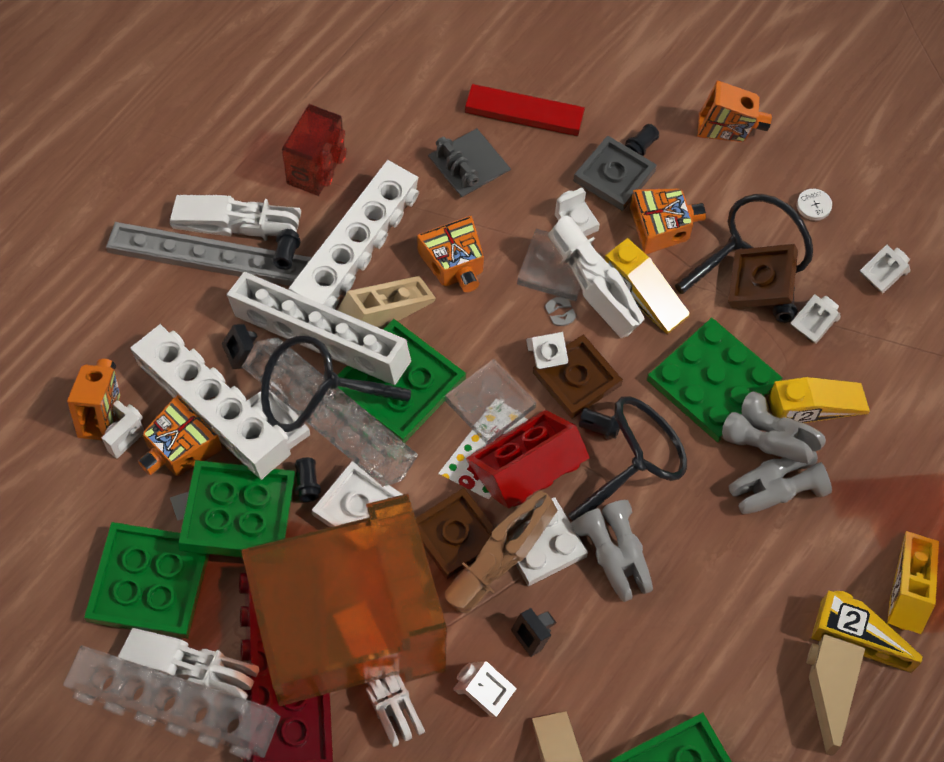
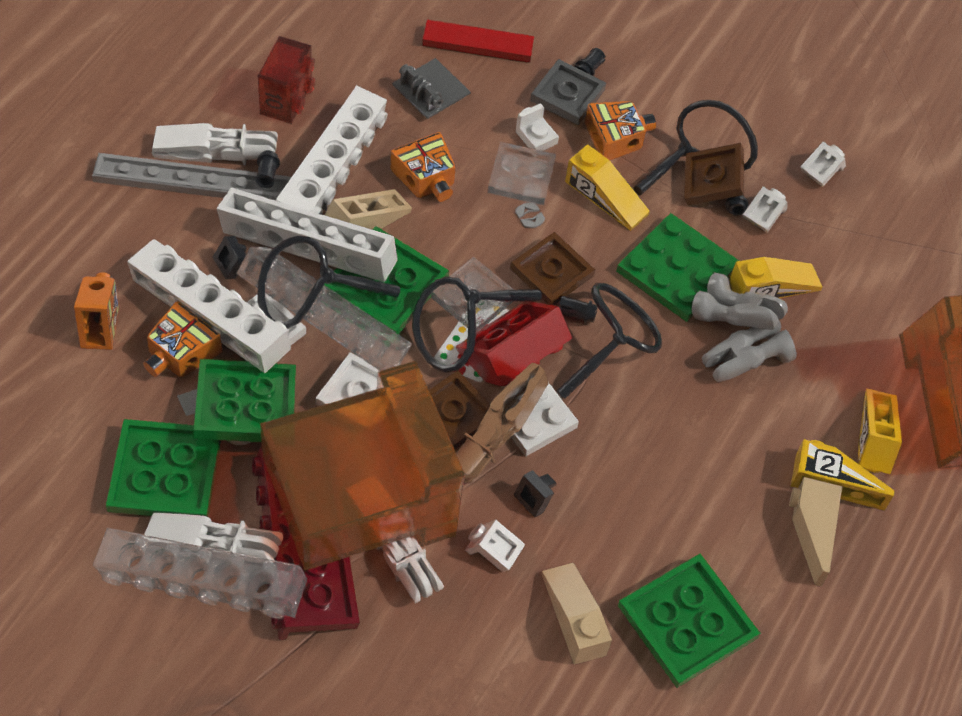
camera: 10 degrees left, 5 degrees down
white bracket [101,400,144,459] -> none
black pin [295,457,321,502] -> none
white bracket [526,332,568,369] -> none
white arm [548,215,645,338] -> none
light grey piece [571,500,653,602] -> none
orange torso [697,81,772,142] -> none
white piece [797,189,832,221] -> none
none -> black piece [412,276,542,373]

